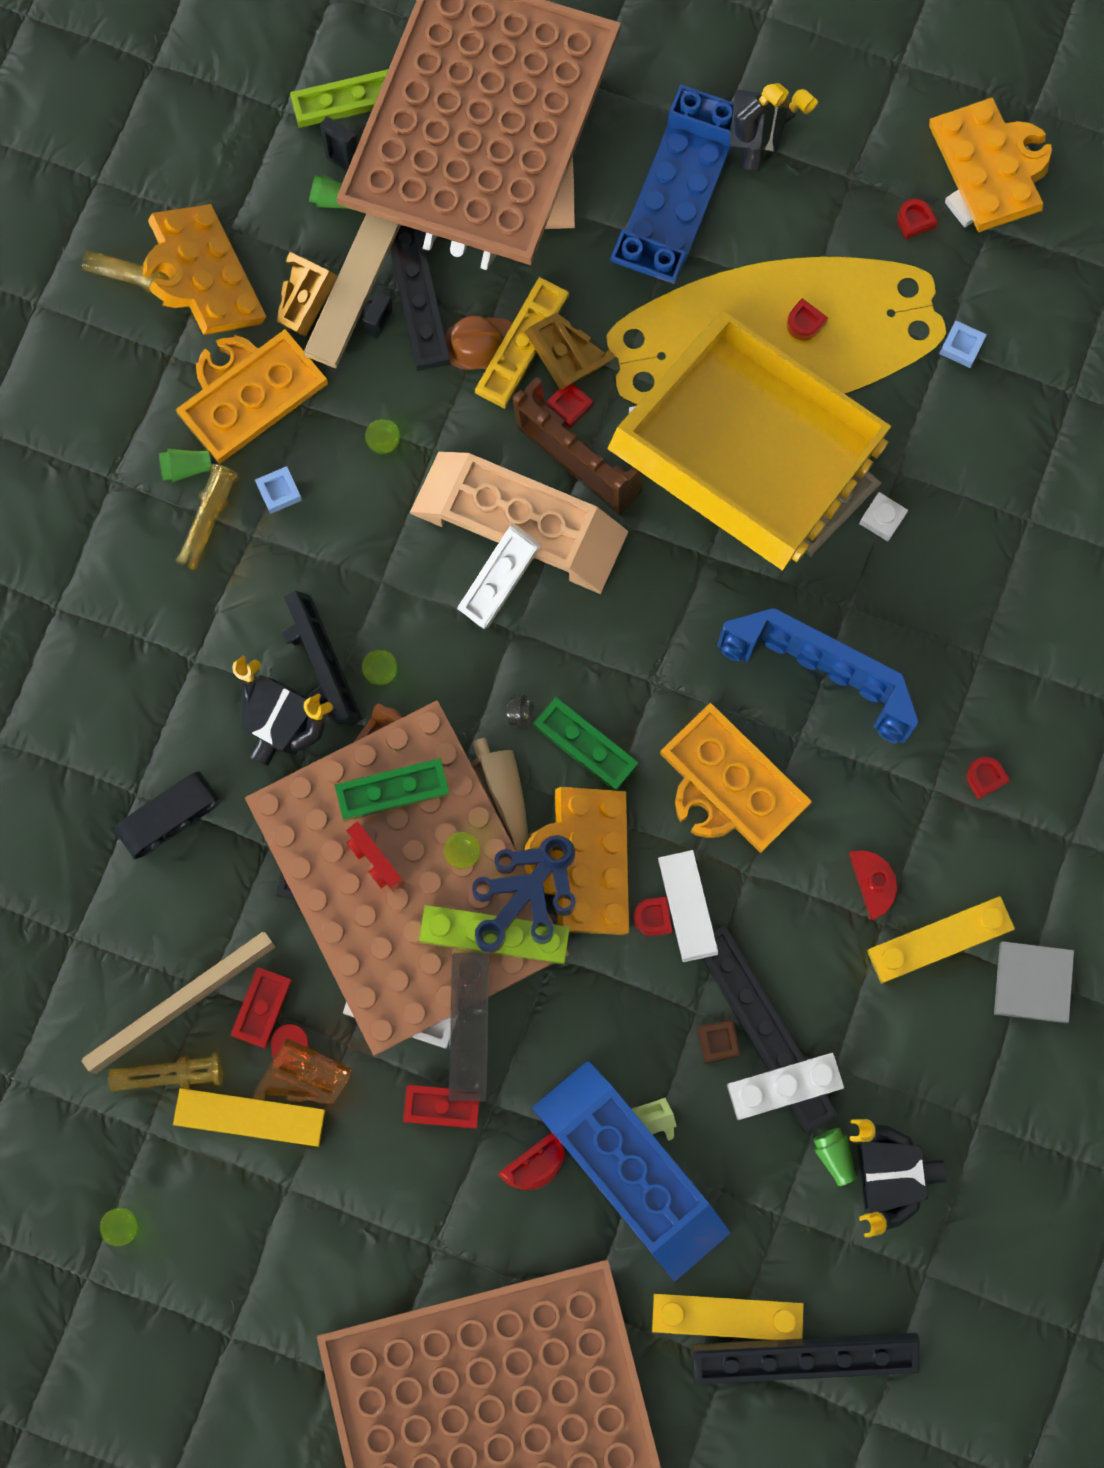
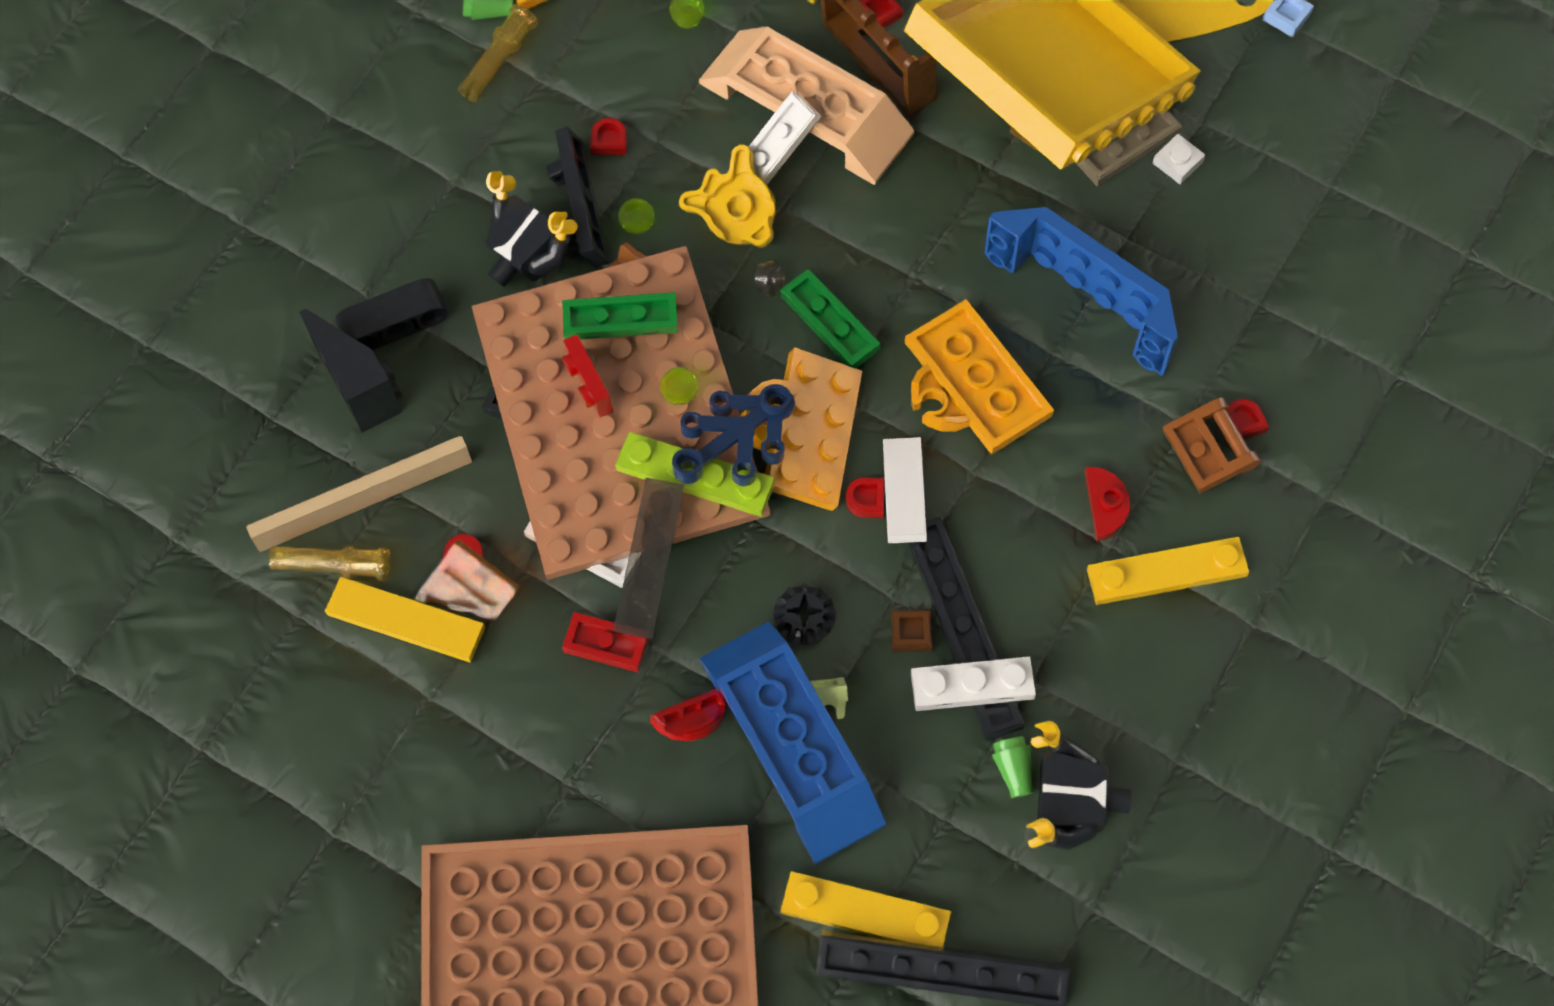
camera: 15 degrees right, 10 degrees down
clear neon green plate [100,1208,138,1246] -> none
red plate [230,967,293,1049] -> none
light blue plate [255,466,302,514] -> none
tan piece [470,738,529,851] -> none
light grey tile [994,941,1074,1023] -> none
none -> black slope [299,308,403,433]
none -> red tile [590,118,627,155]
none -> yellow tile [679,145,776,248]
none -> black gear [773,583,836,645]
none -> dark orange plate [1163,397,1261,494]

